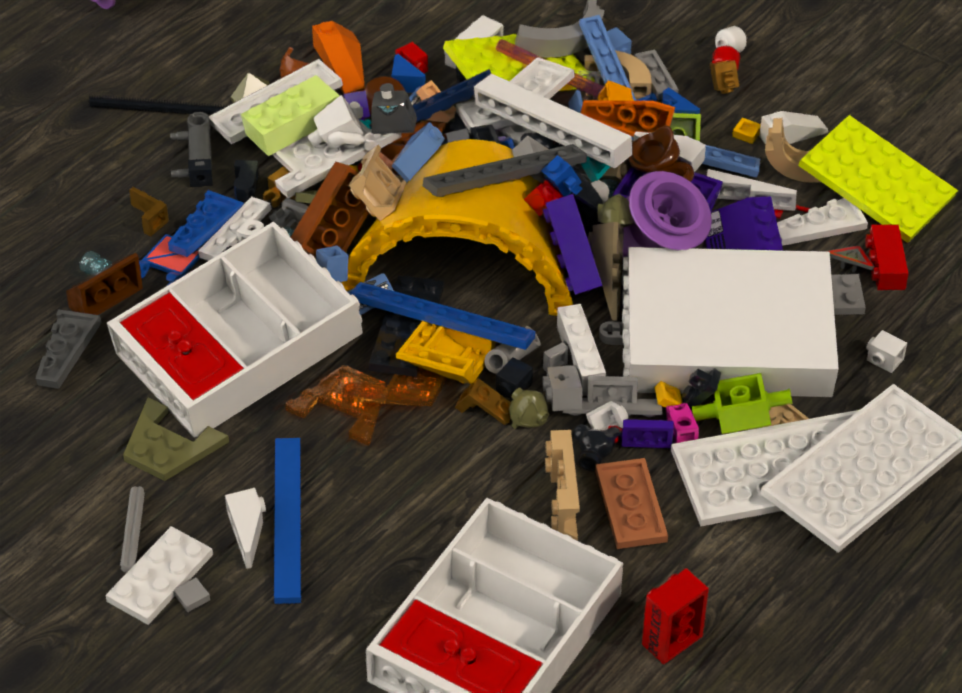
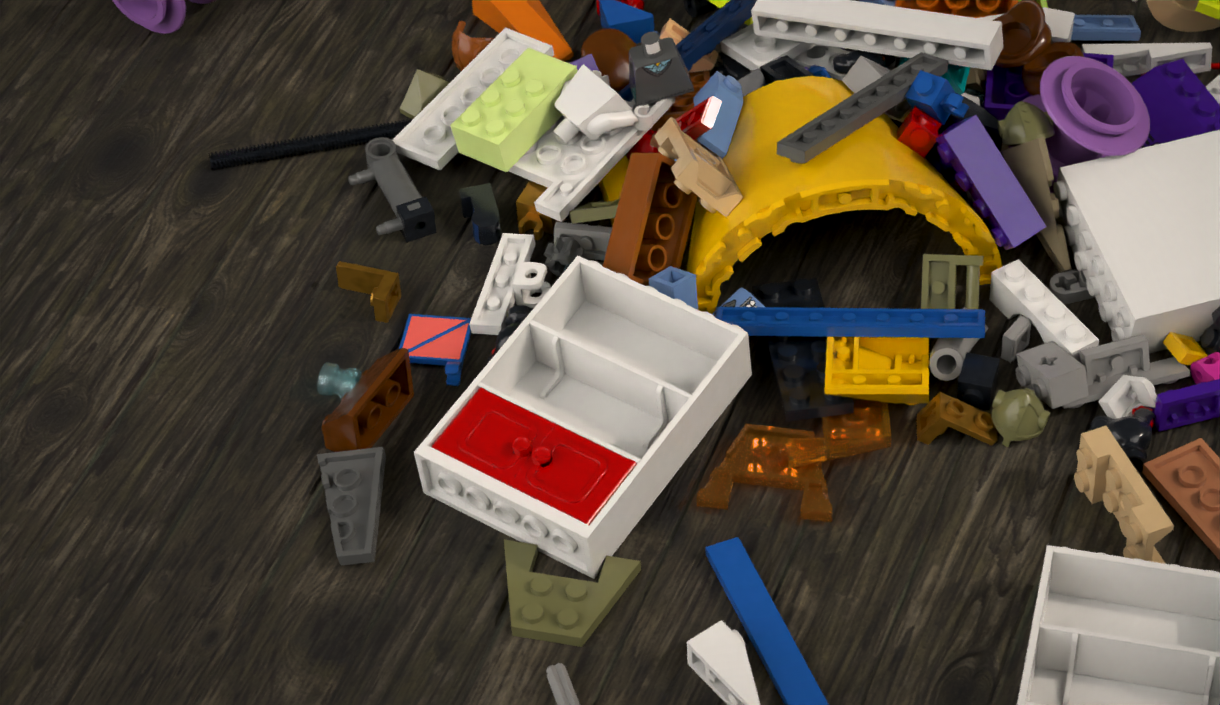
camera: 15 degrees left, 0 degrees up
blue wing [168,190,244,257] -> none
none -> red tile [675,96,722,140]
none -> olive plate [921,254,984,309]

